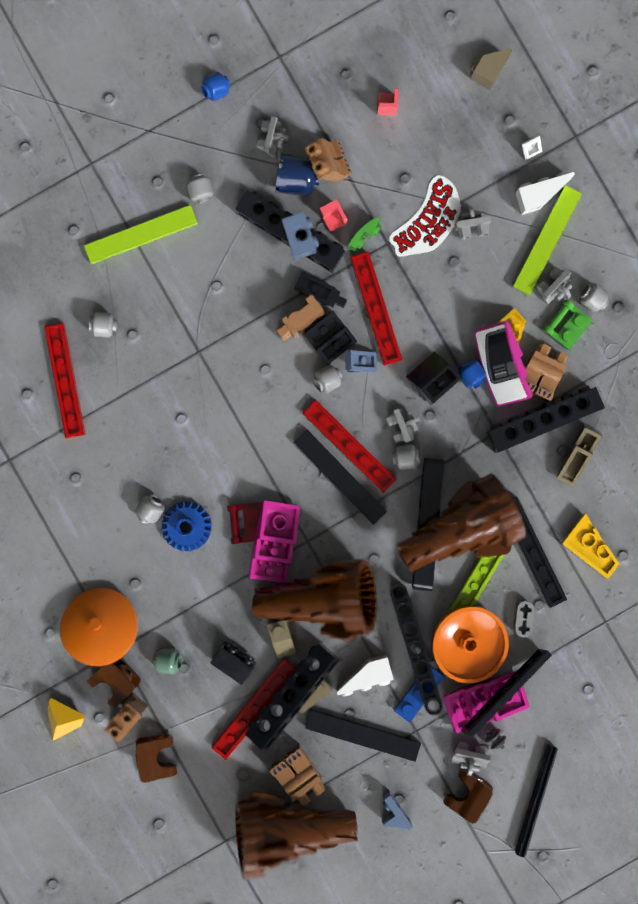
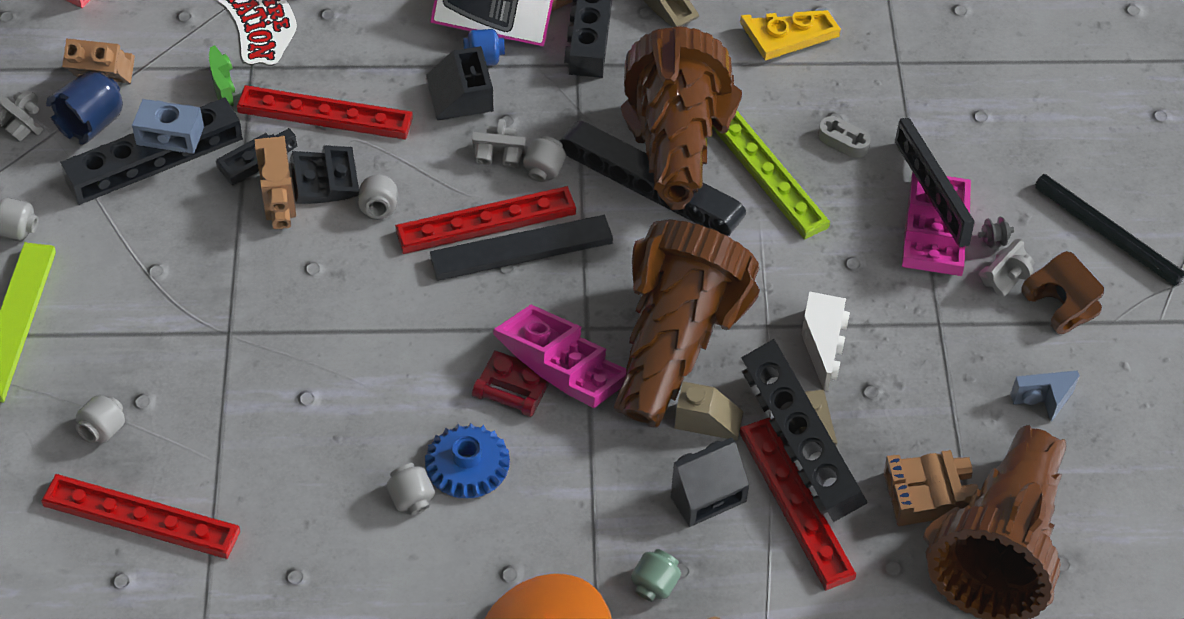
camera: 60 degrees left, 35 degrees down
black tile [305,709,421,762] -> none
coral panel [320,199,347,232] -> none
sand blue slope [345,350,377,373] -> none
black beam [390,583,442,715] -> none
blue plate [394,666,444,723] -> none
orange dish [431,605,509,683] -> none
black tile [512,496,567,608] -> none

